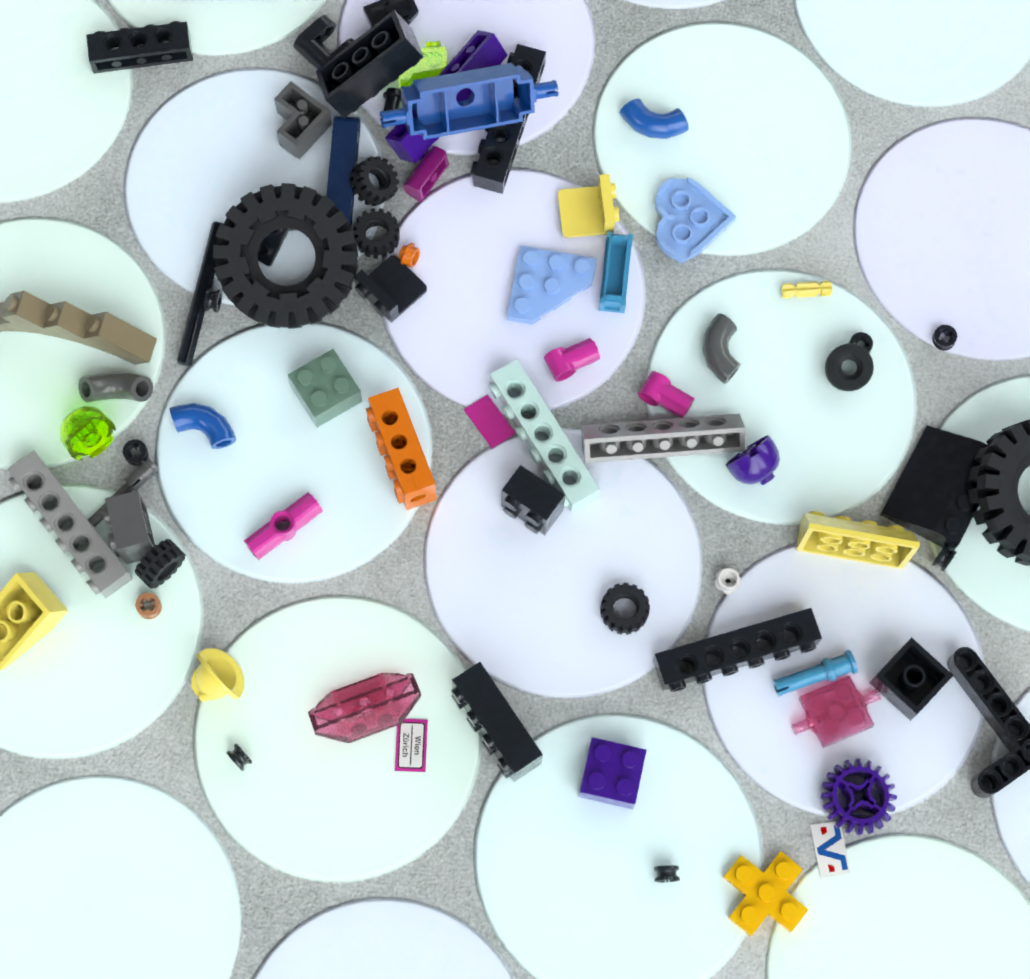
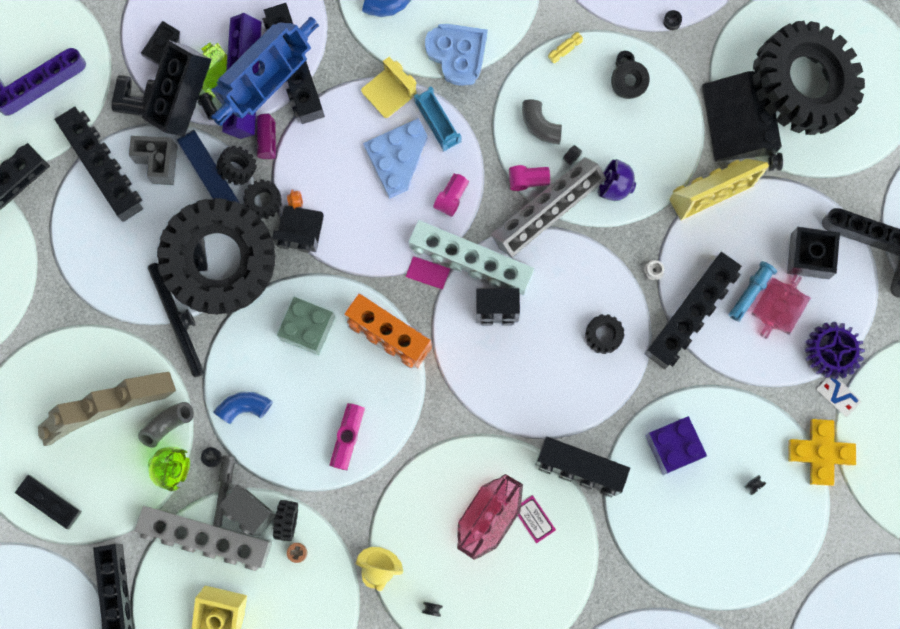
camera: 30 degrees left, 5 degrees up
none -> black brick [54,106,144,222]
none -> black axle [563,145,582,165]

